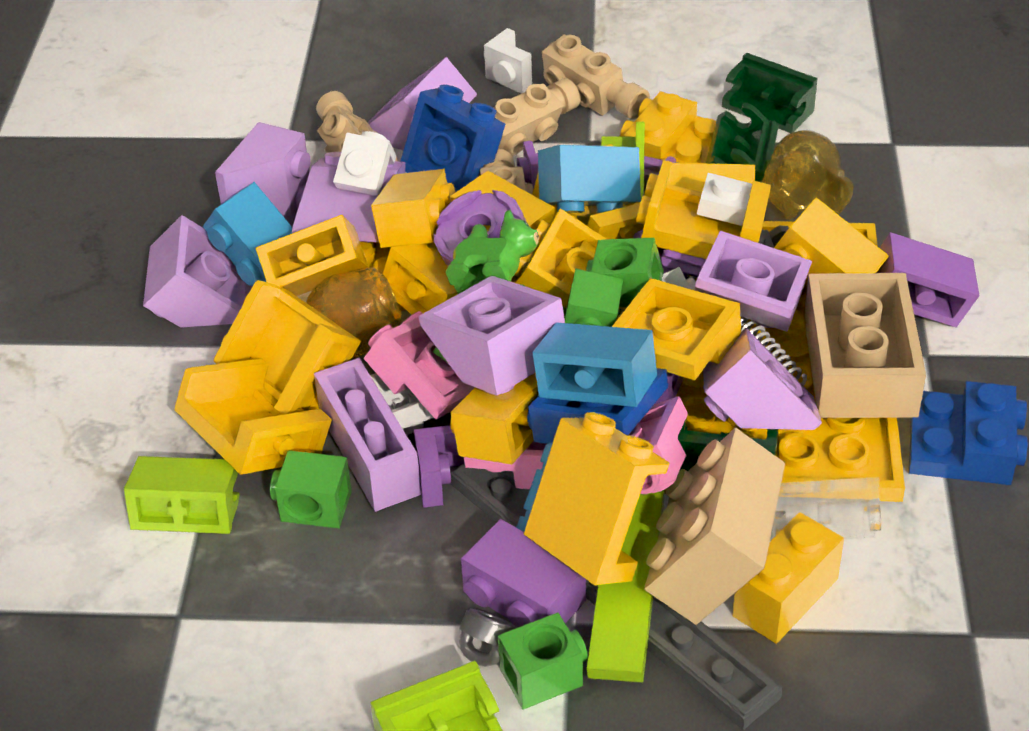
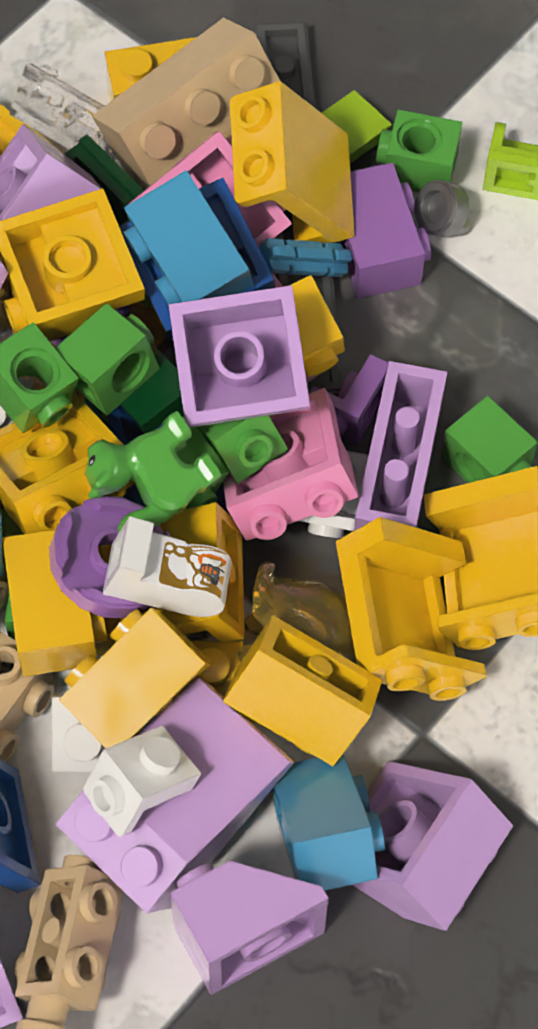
camera: 145 degrees left, 20 degrees up
none -> white leg [103,516,232,617]

